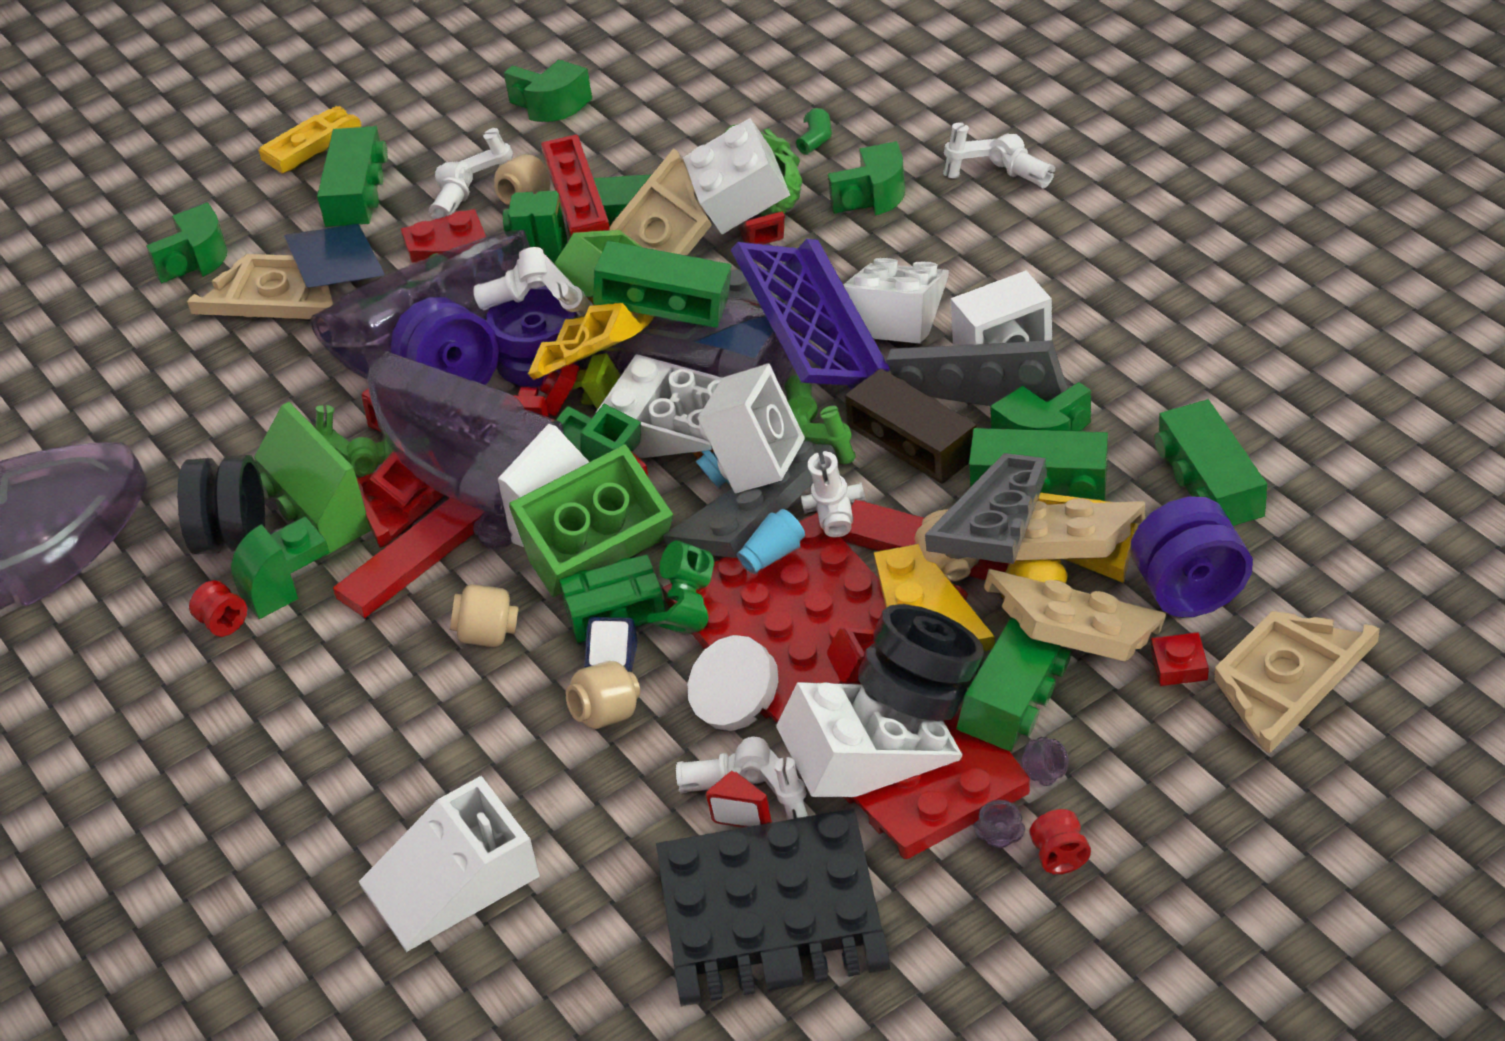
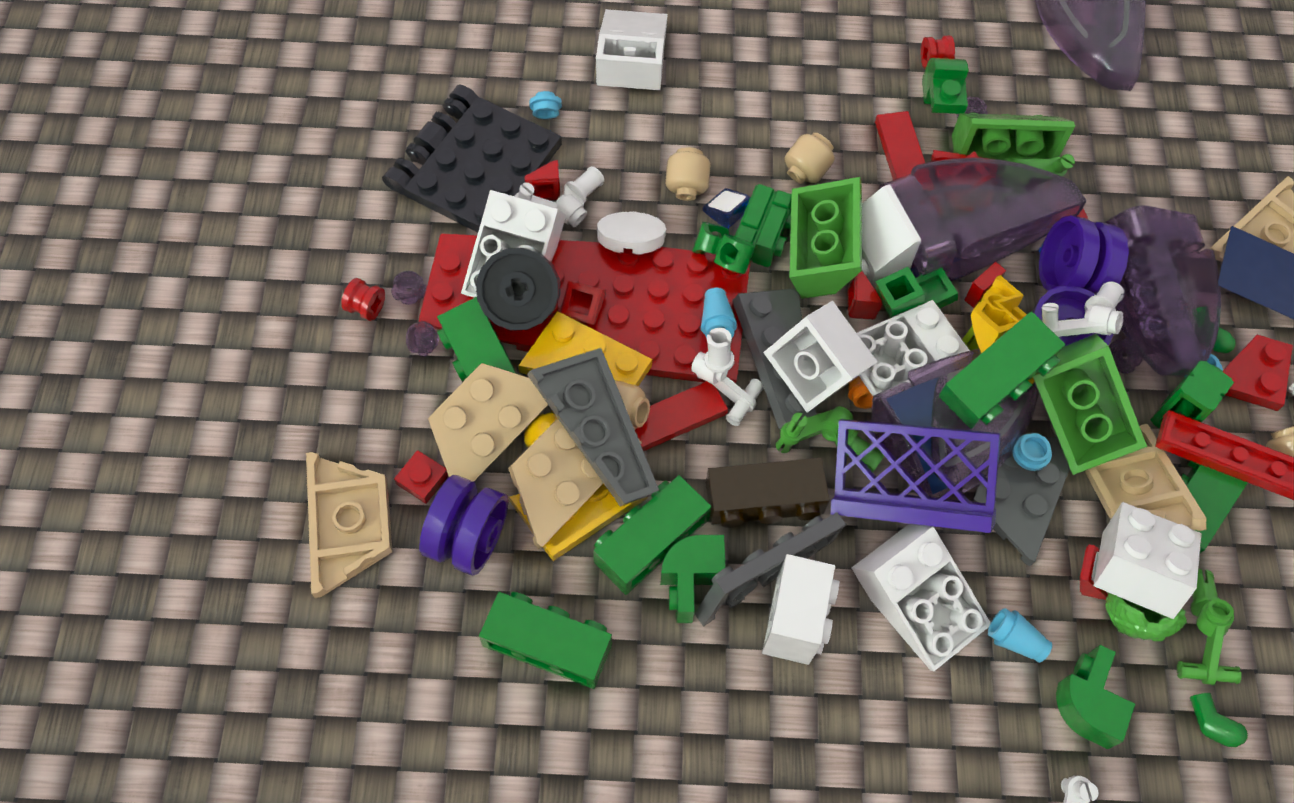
camera: 120 degrees right, 20 degrees up
black wheel [177,455,265,555] -> none
none -> medium azure plate [529,91,562,119]
none -> medium azure cone [988,608,1052,663]

